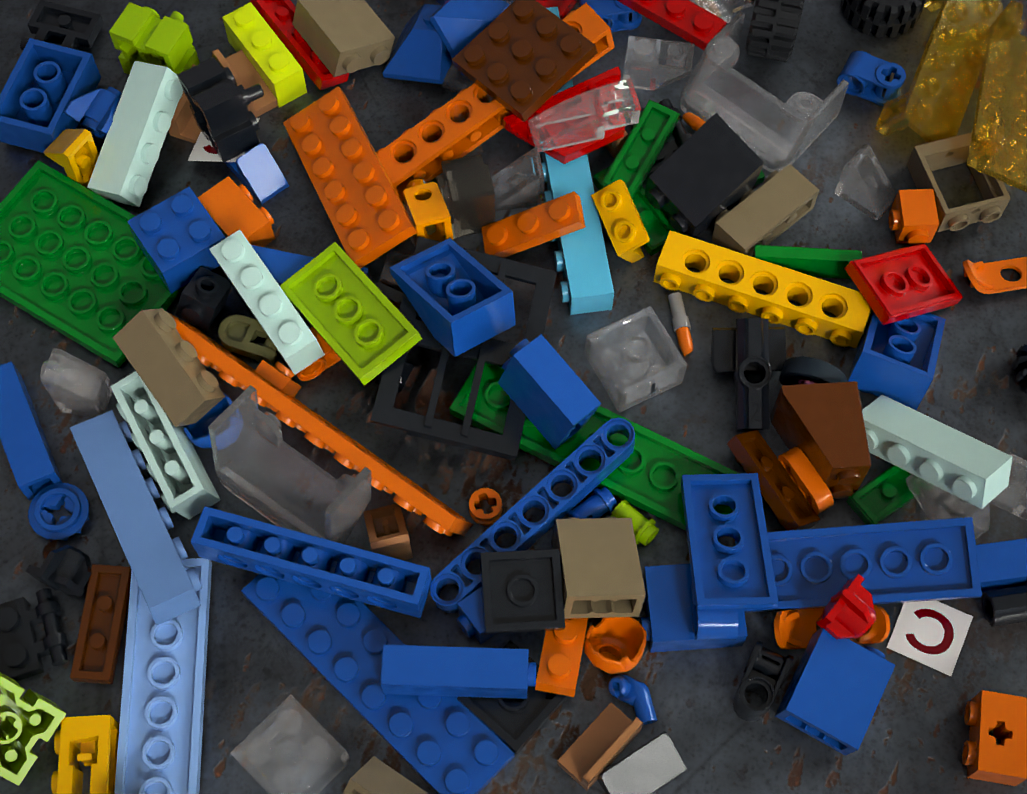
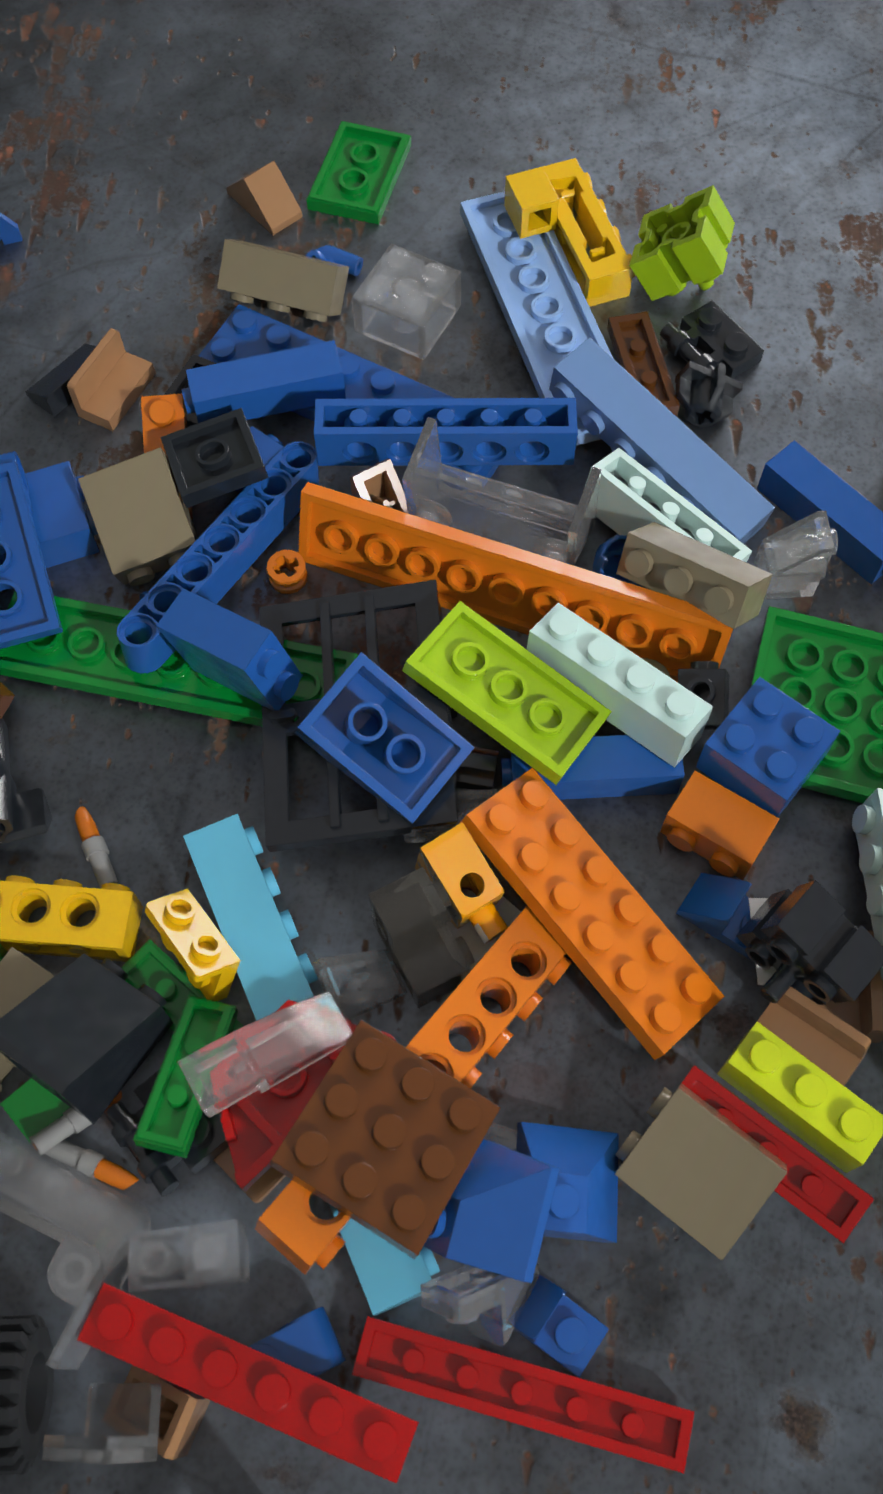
camera: 165 degrees right, 0 degrees up
blue gear [28,483,91,542] -> none
orange plate [481,191,585,258] -> none
orange hair [584,617,647,674] -> none
clear brick [585,306,687,413] -> none
blue arm [608,674,658,726] -> none
lime pin [610,499,659,546] -> none

